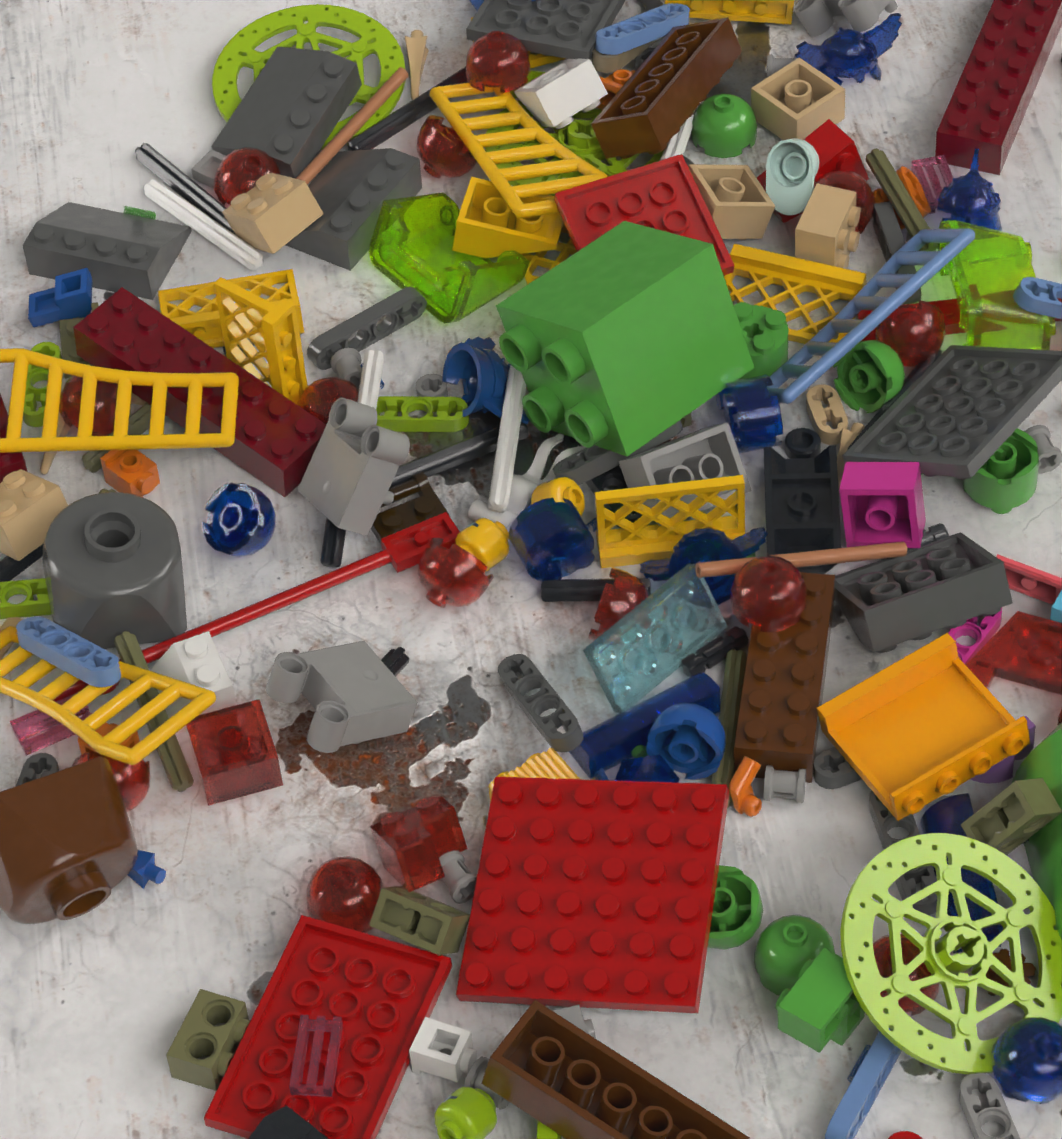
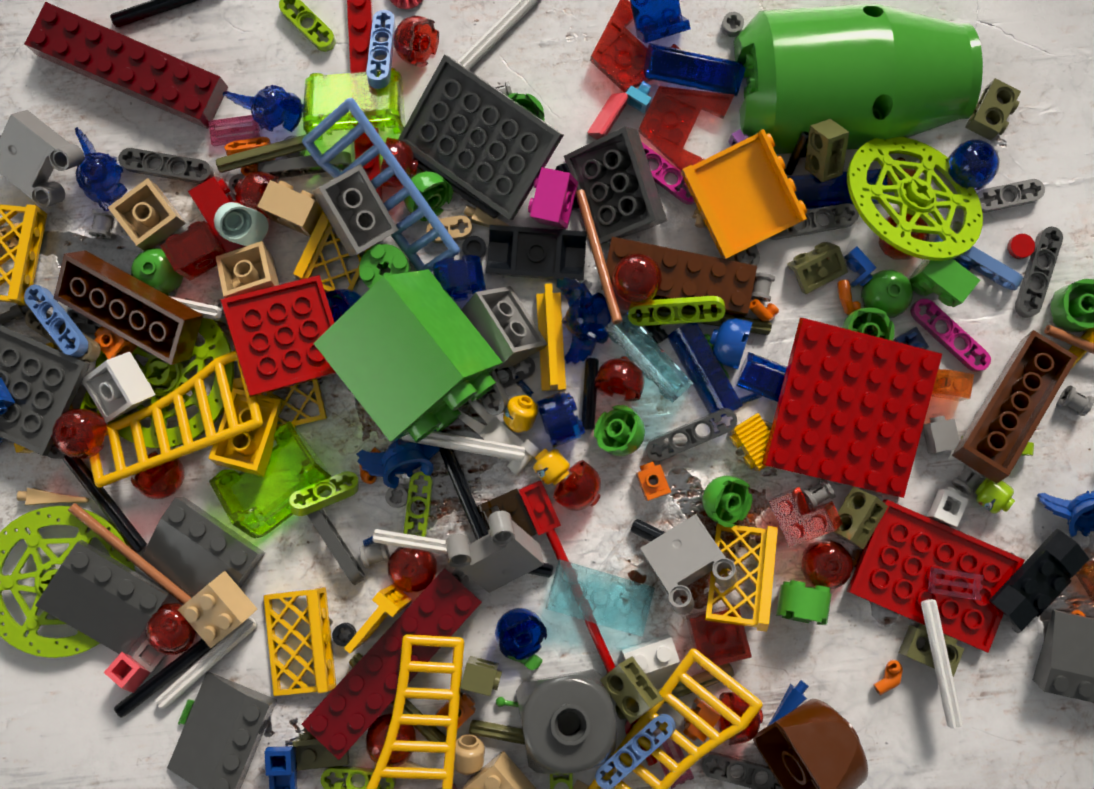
camera: 90 degrees left, 35 degrees up
none -> coral brick [104,652,150,693]
none -> dark grey beam [118,148,214,184]
none -> clear red brick [160,221,227,281]
none -> lime beam [289,471,359,516]
none -> light grey slope [312,164,398,256]
none -> tan head [454,734,485,775]
none -> olive brick [460,656,502,696]
none -> bright green hand [506,652,543,670]
none -> clear light blue plate [545,560,655,637]
none -> bright green cylinder [594,405,645,456]
none -> olive brick [600,656,663,724]
none -> lime beam [628,296,725,326]
none -> orange brick [636,462,671,501]
none -> bright green cylinder [702,476,753,527]
none -> yellow fence [705,523,778,632]
none -> bright green brick [776,580,832,625]
none -> olive bracket [787,242,848,294]
none -> orange arm [837,280,861,315]
none -> blue bracket [844,246,876,287]
none -> orange arm [873,660,903,696]
none -> dark blue tile [893,327,929,349]
none -> dark pink beam [910,298,991,372]
none -> white axle [921,599,963,728]
none -> clear orange slope [931,369,974,401]

